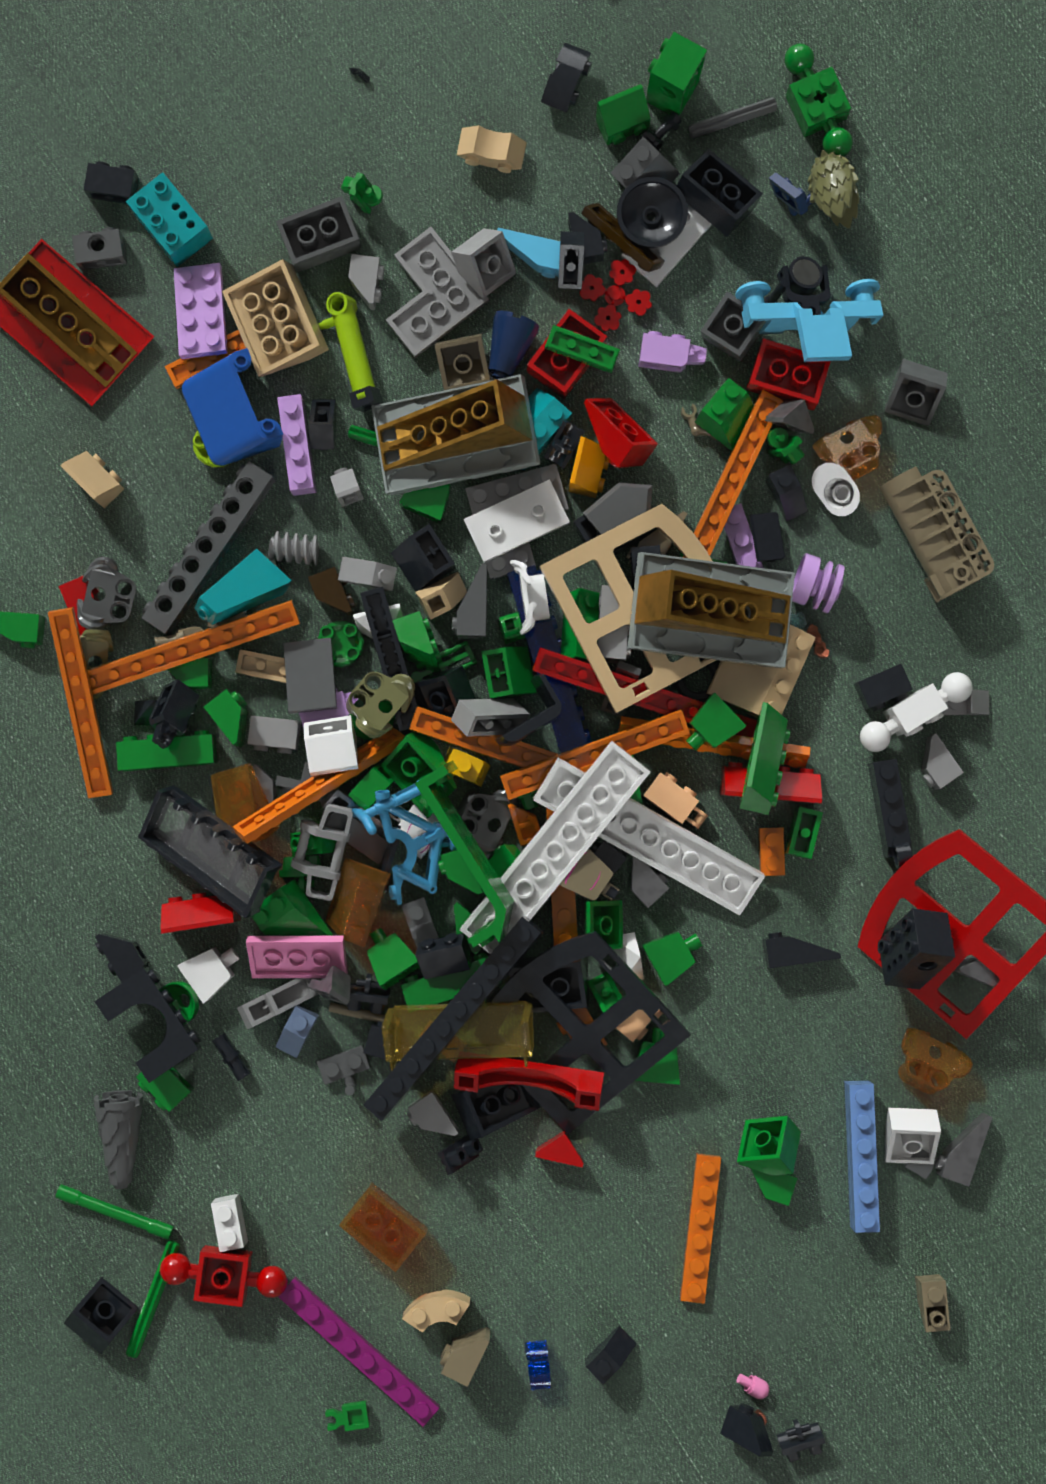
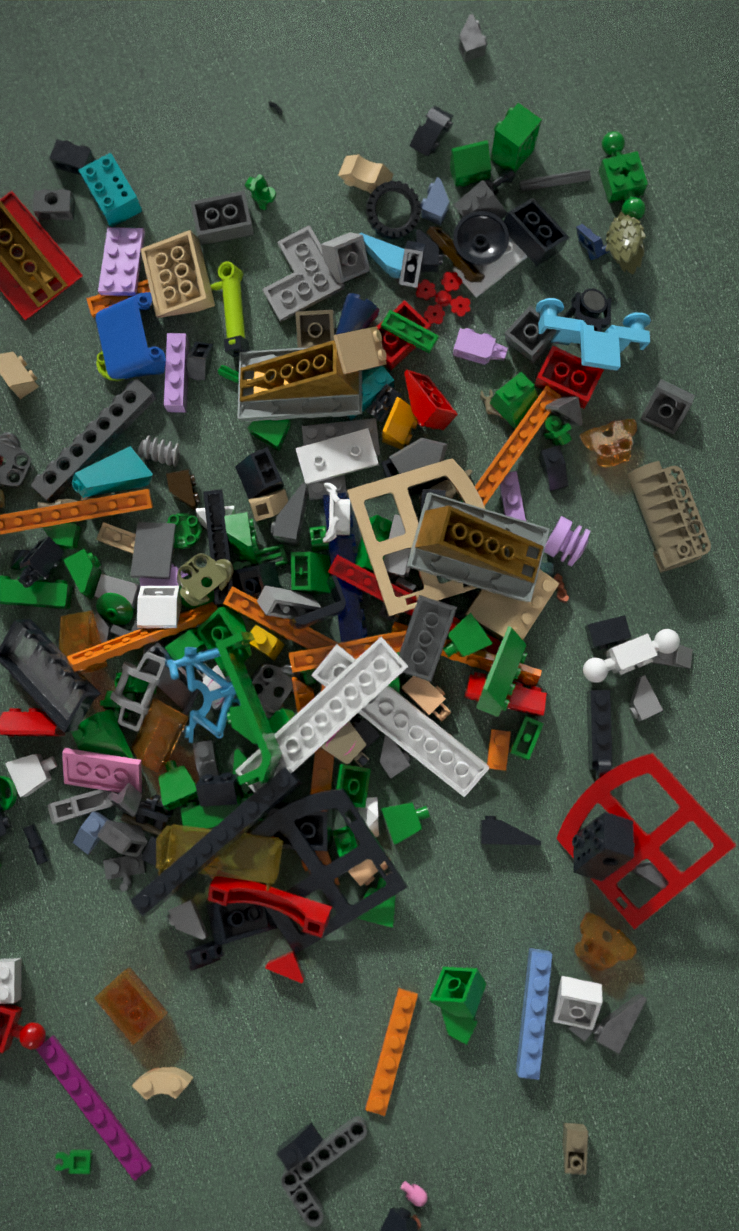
camera: 15 degrees right, 5 degrees down
light grey slope [330,468,364,507] -> none
light grey slope [338,557,397,591] -> none
light grey slope [348,254,385,310] -> none
dark tan slope [439,1327,490,1387] -> none
clear blue leg [525,1340,551,1390] -> none
black slope [750,512,785,562] -> none
white piece [812,463,860,516] -> none
none -> green dish [96,593,133,626]
none -> flat silver slope [97,820,148,857]
none -> dark grey beam [281,1116,367,1227]
none -> tan slope [334,327,387,374]
none -> black tyre [366,180,421,239]
none -> dark grey tile [399,595,457,682]
none -> sand blue slope [420,177,449,226]

